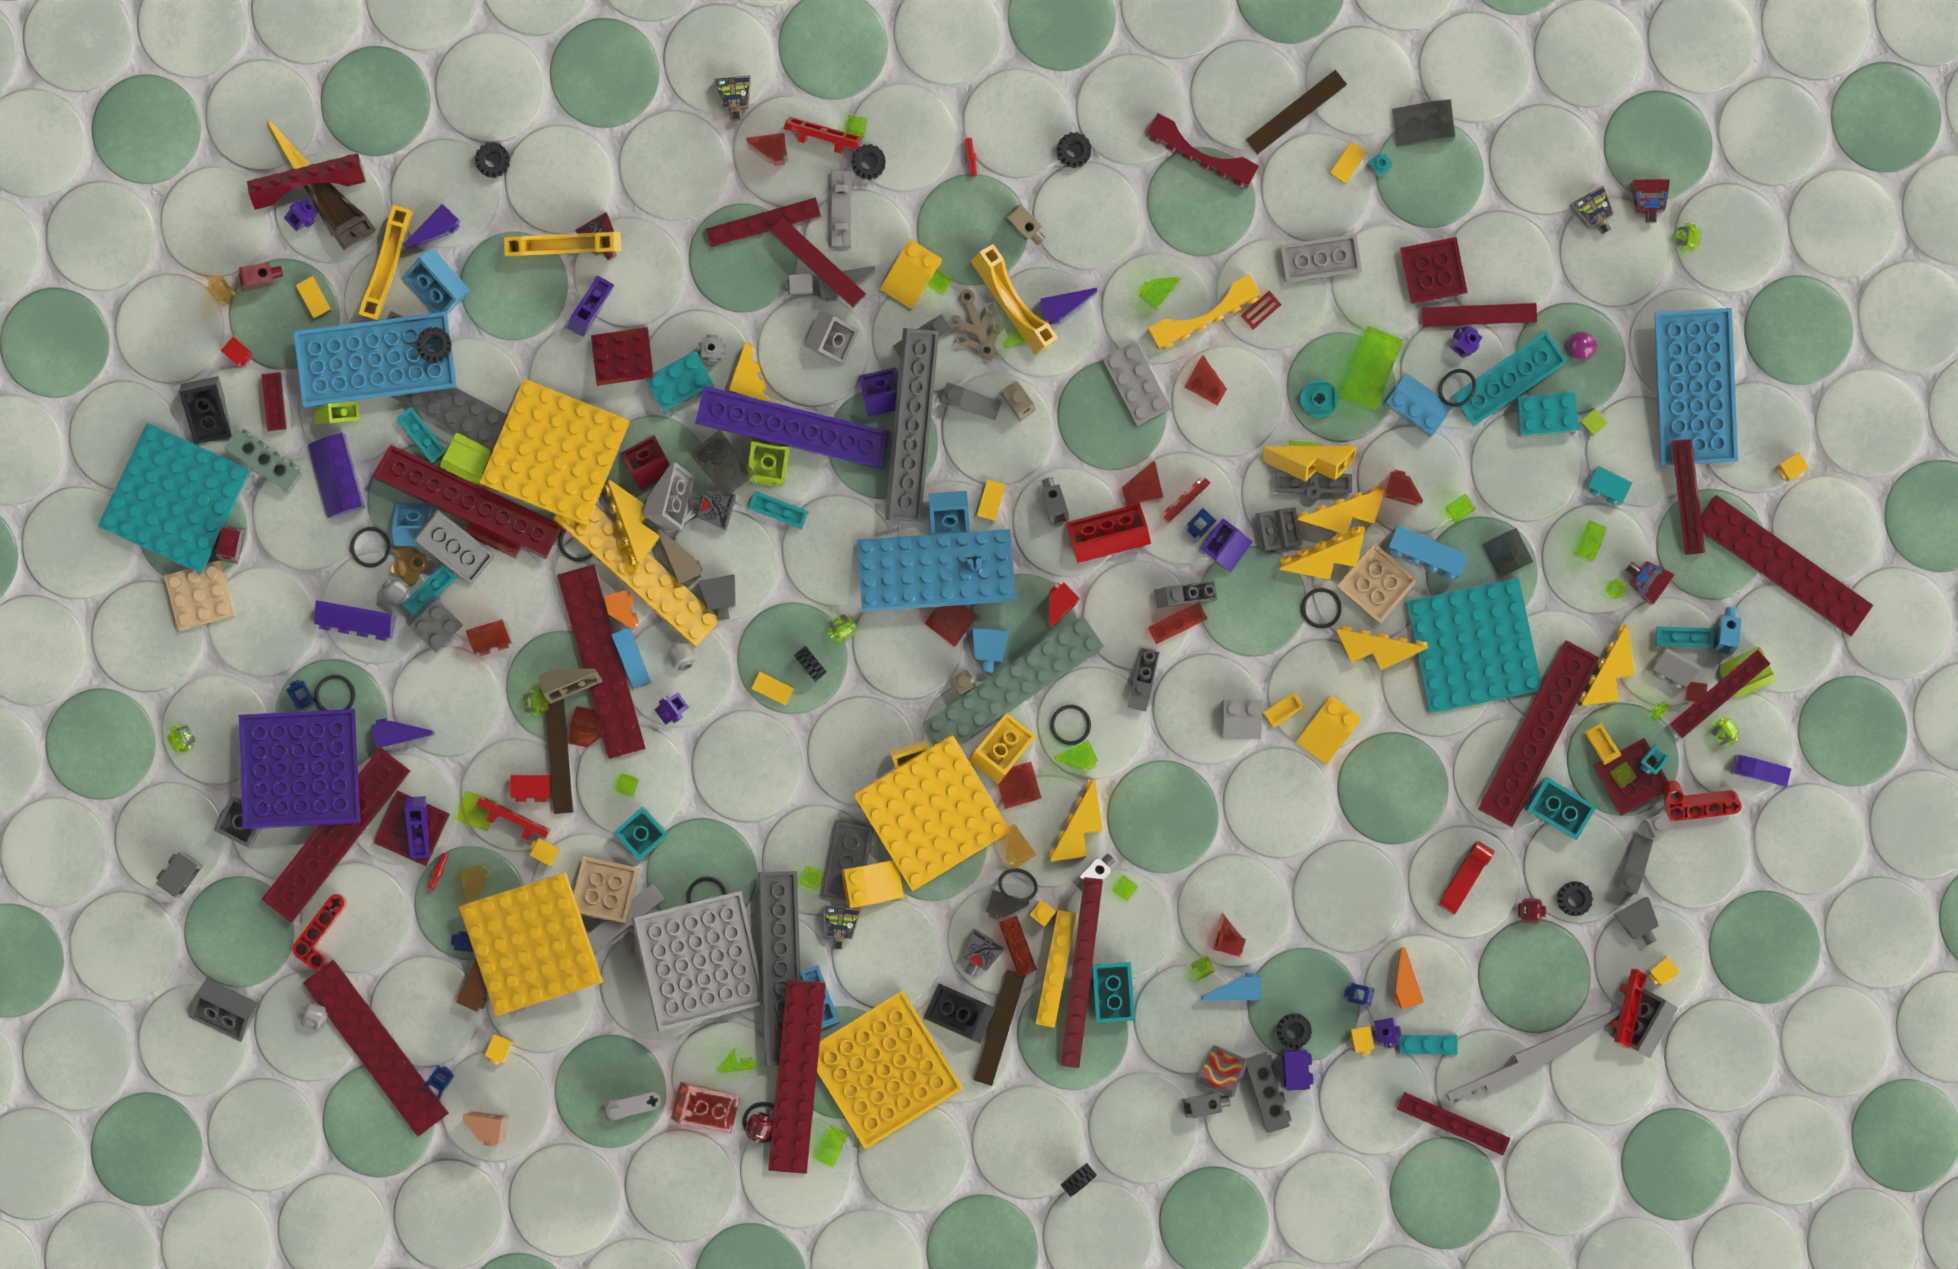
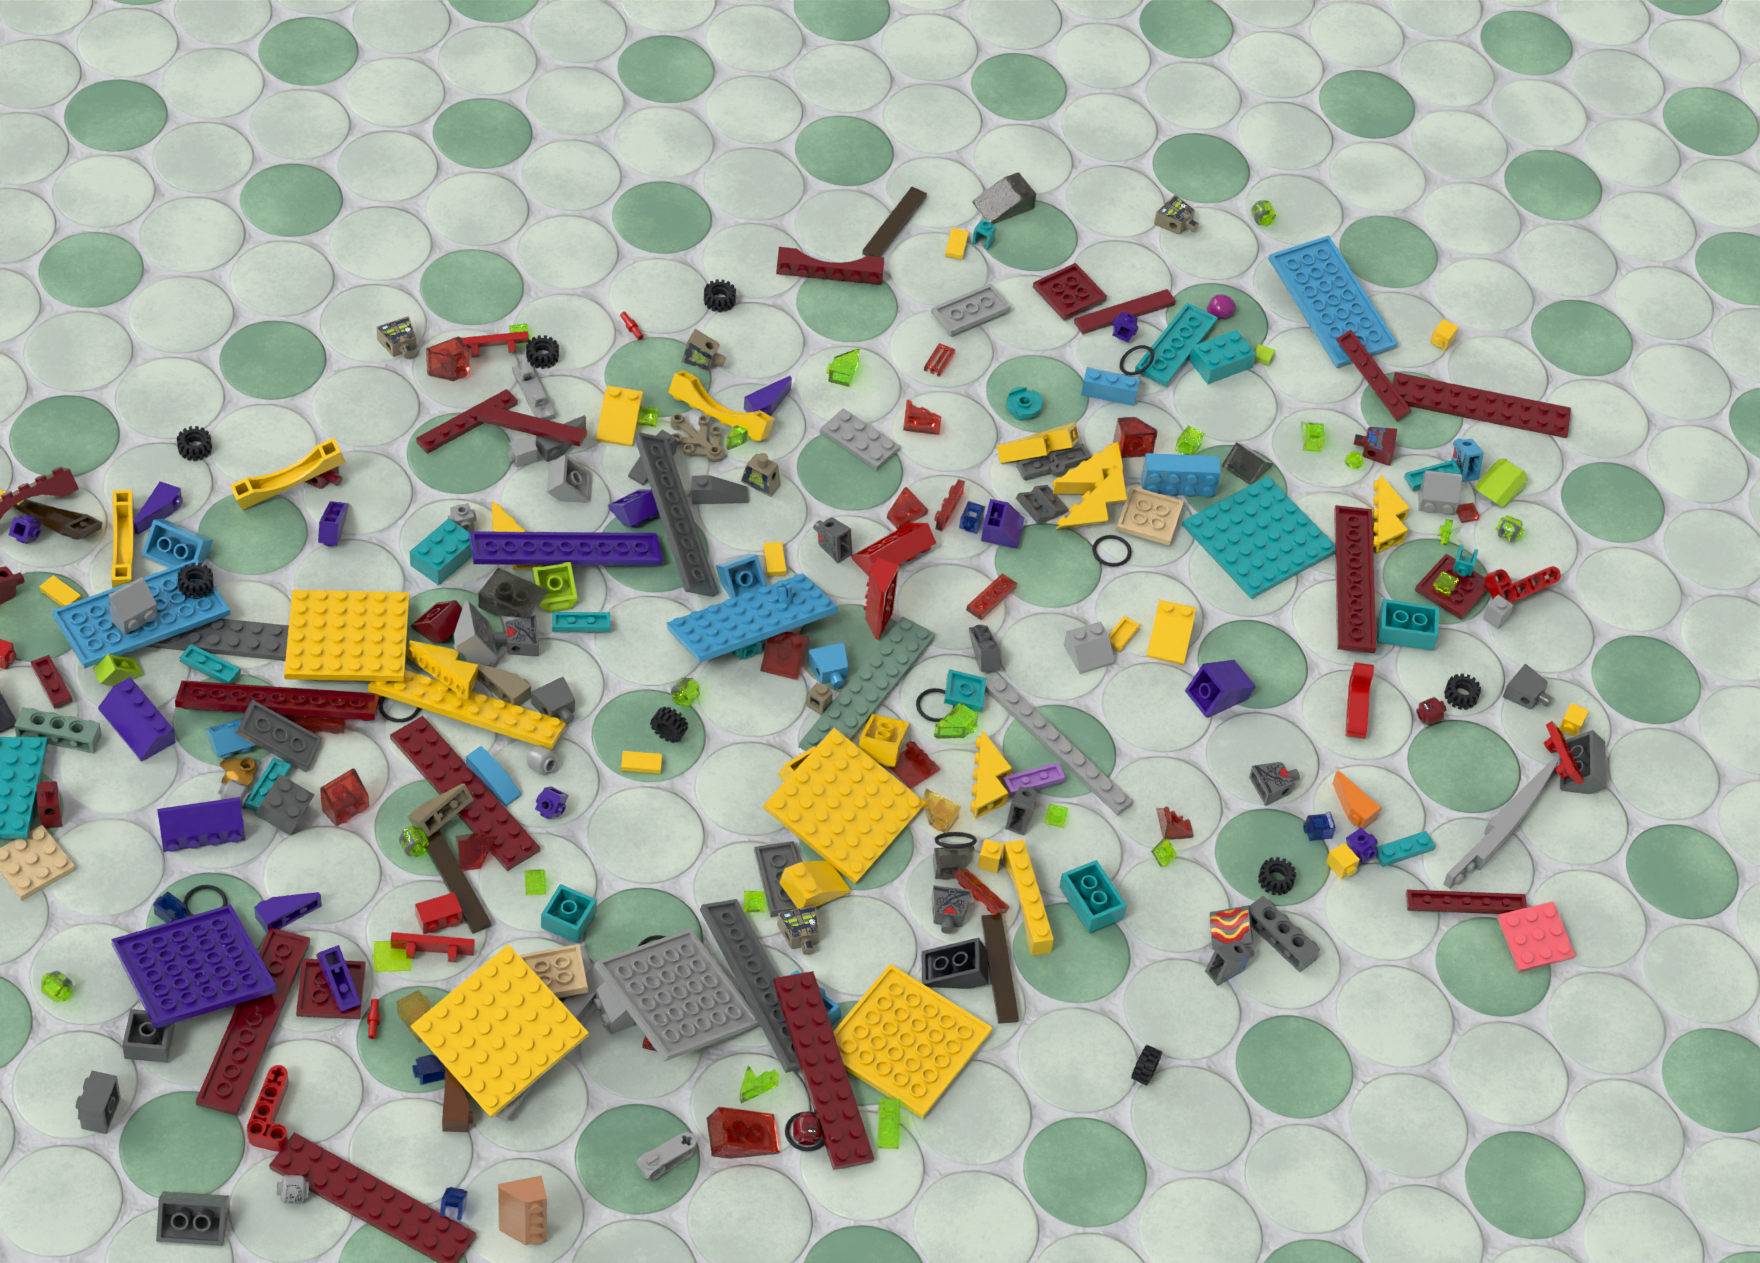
camera: 25 degrees left, 35 degrees down
black tyre [350,527,391,567] -> none
lime slope [440,433,493,485] -> none
yellow brick [485,1034,513,1065] -> none
yellow brick [529,838,561,866] -> none
dark red plate [591,327,654,386] -> none
orange slope [604,590,639,629] -> none
dark red plate [1060,877,1103,1068] -> none
yellow arch [1148,274,1260,350] -> none
dark grey slope [1154,580,1217,609] -> none
dark azure slope [1202,973,1261,1000] -> none
dark purple brick [1282,1049,1313,1091] -> none
yellow slope [1336,625,1428,670] -> none
clear neon green brick [1339,326,1404,413] -> none
yellow tile [1584,723,1621,765] -> none
teal brick [1586,466,1632,506] -> none
dark grey slope [1616,834,1653,894] -> none
torso [1631,179,1670,223] -> none
dark red plate [1670,649,1771,738] -> none
dark purple slope [1731,754,1791,787] -> none
none -> light grey slope [109,577,158,635]
none -> teal plate [944,669,986,712]
none -> light grey plate [985,677,1133,816]
none -> medium lavender plate [1003,762,1066,797]
none -> dark purple slope [1185,660,1256,718]
none -> dark grey torso [1249,762,1300,806]
none -> coral plate [1497,901,1575,972]

